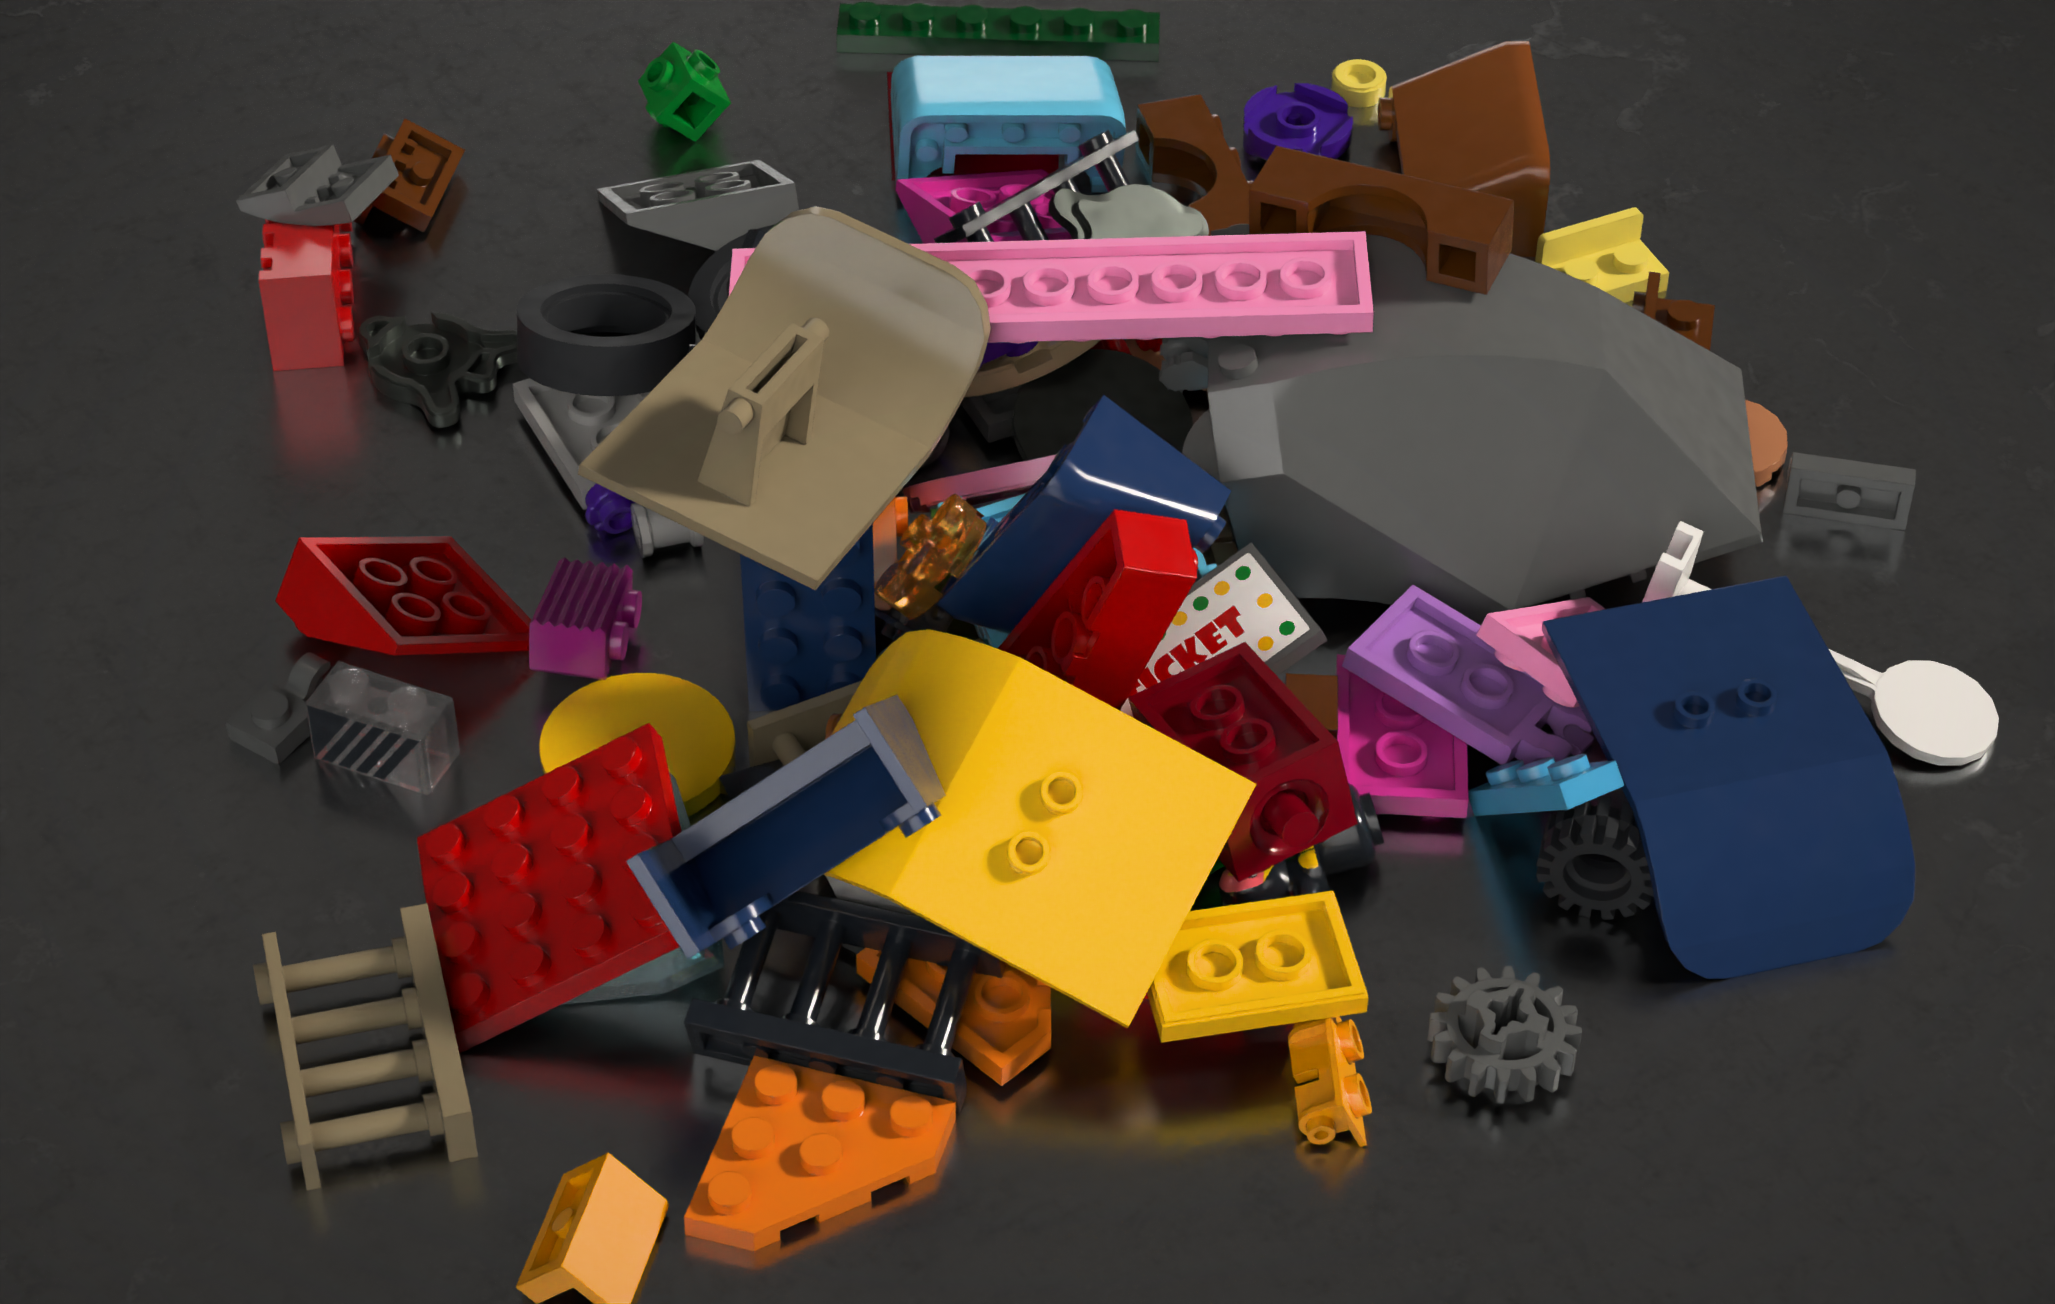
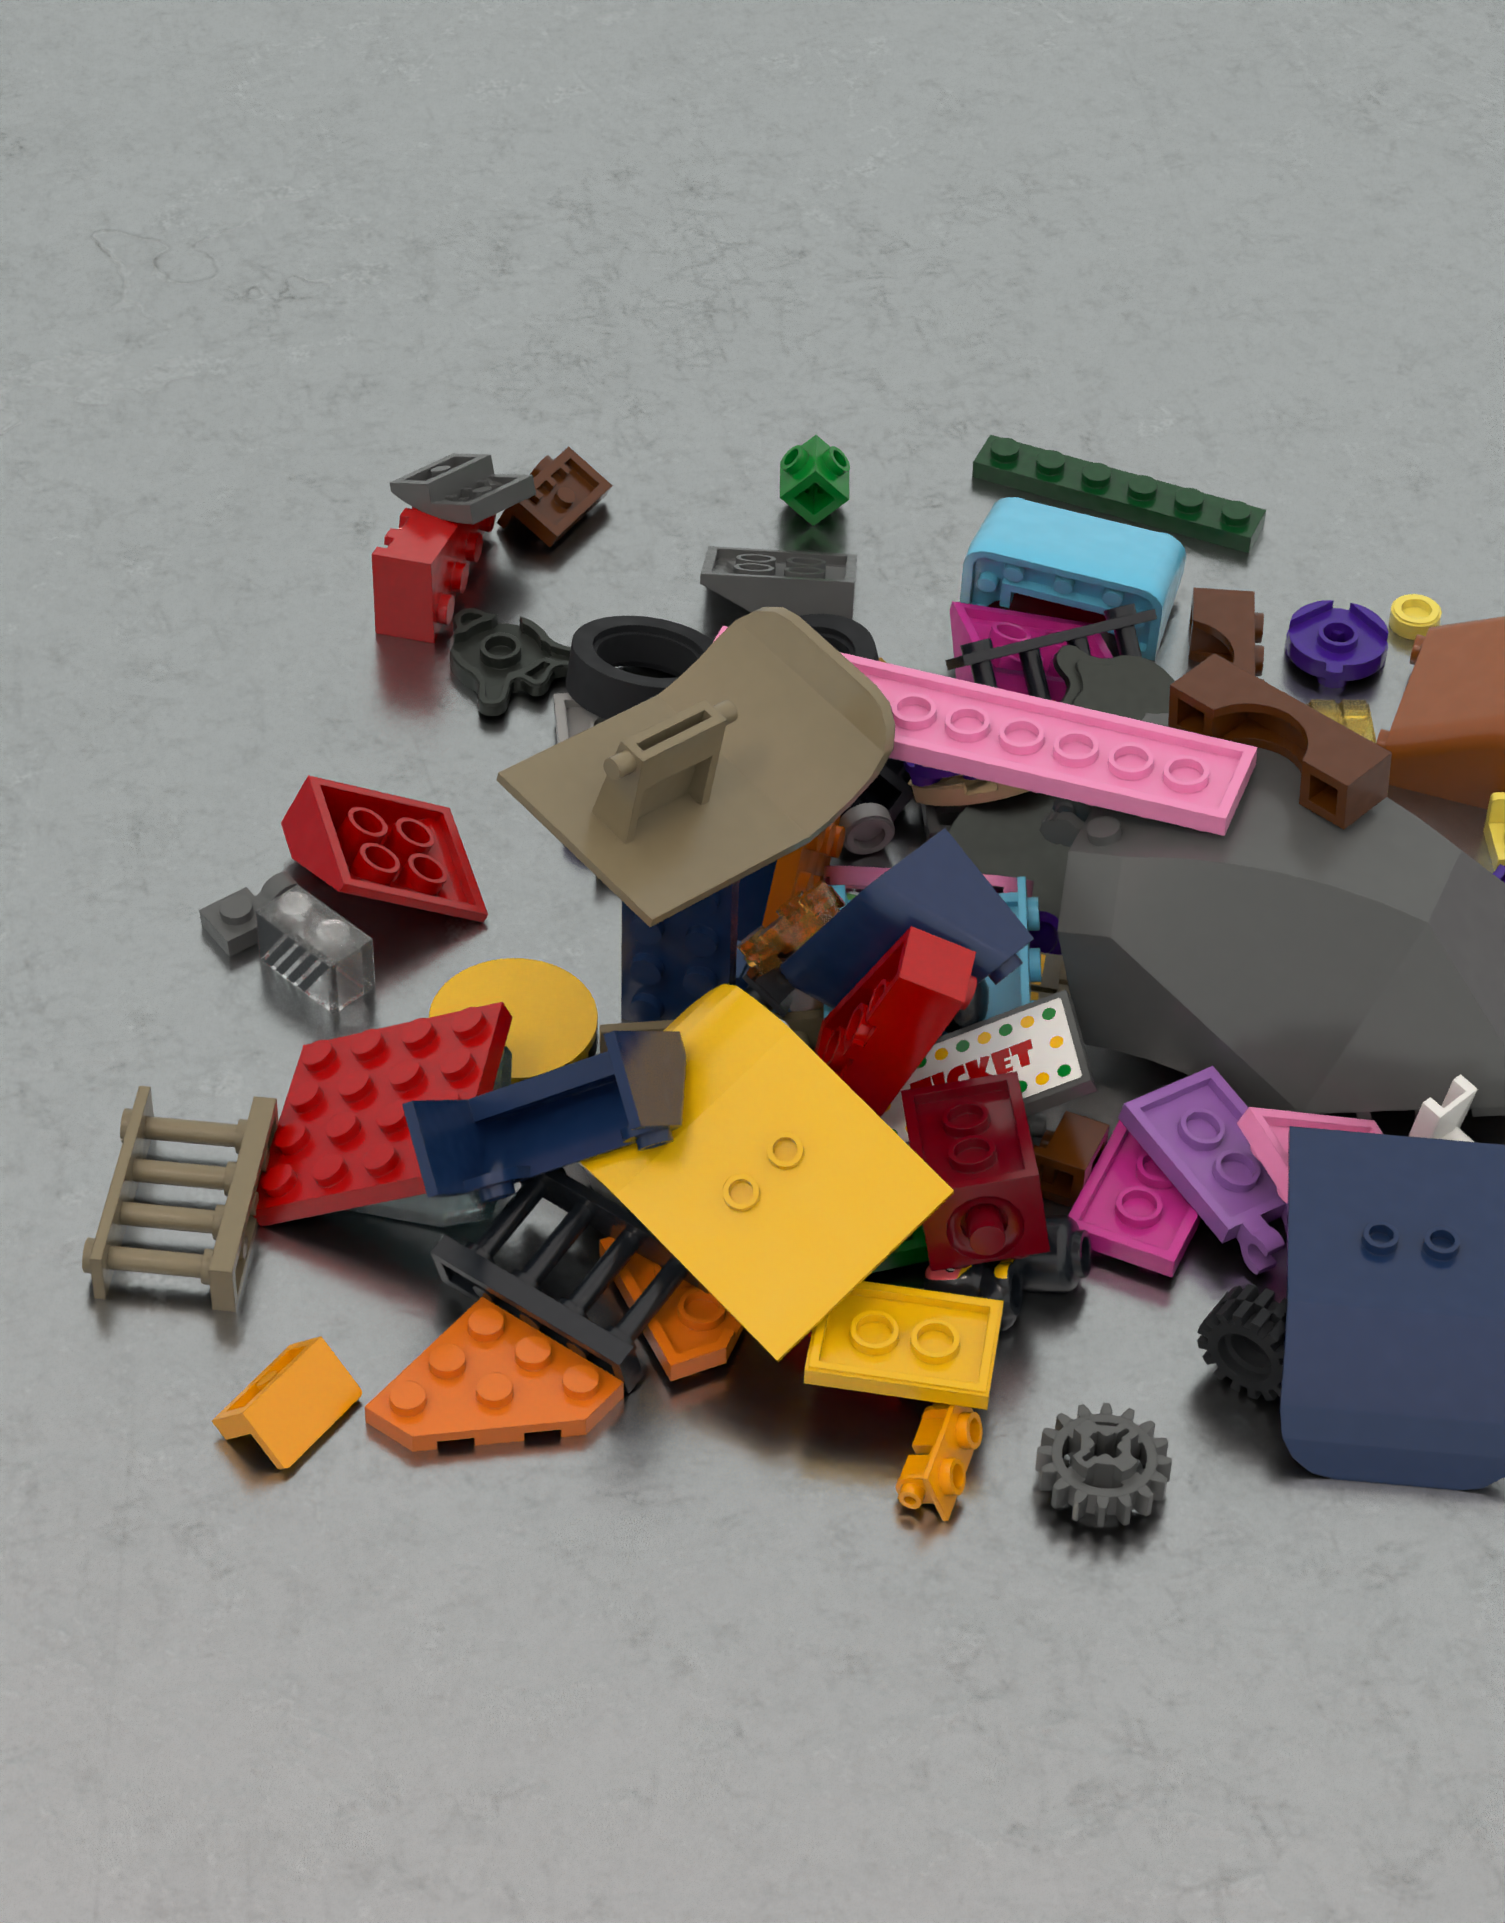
camera: 20 degrees right, 0 degrees up
magenta brick [529,557,642,680] -> none
dark azure plate [1468,754,1624,816] -> none

